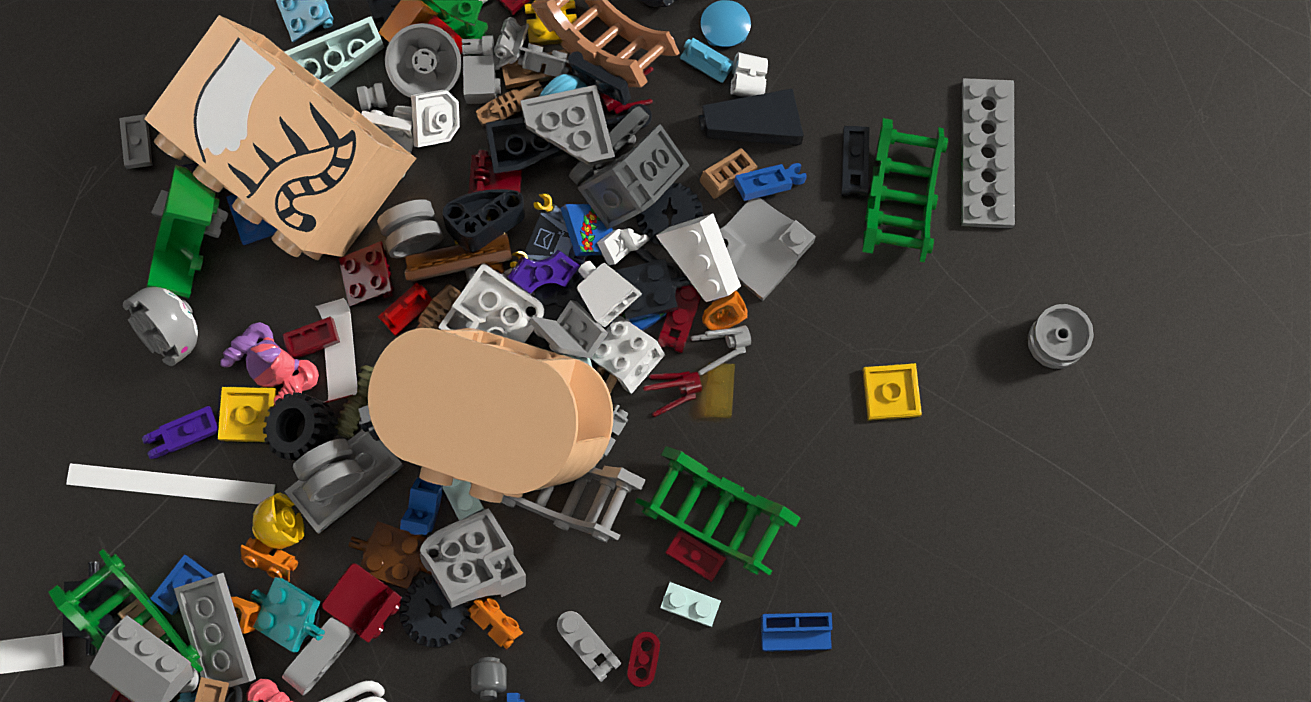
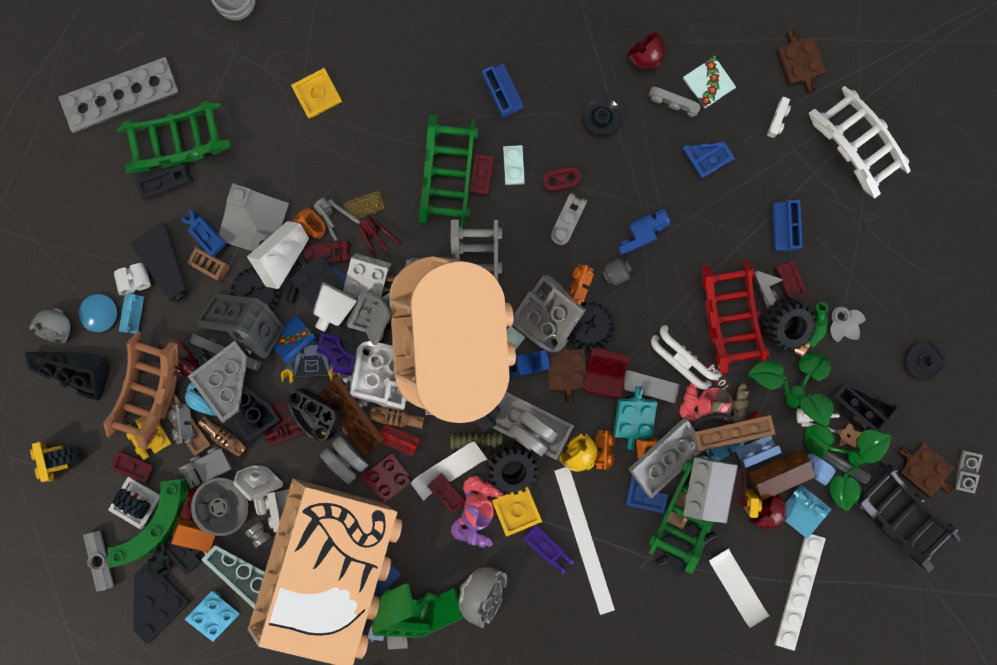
camera: 115 degrees left, 10 degrees up
light grey hinge [494,17,529,68] -> none
black plate [568,51,631,105] -> none
white slope [597,228,649,266] -> none

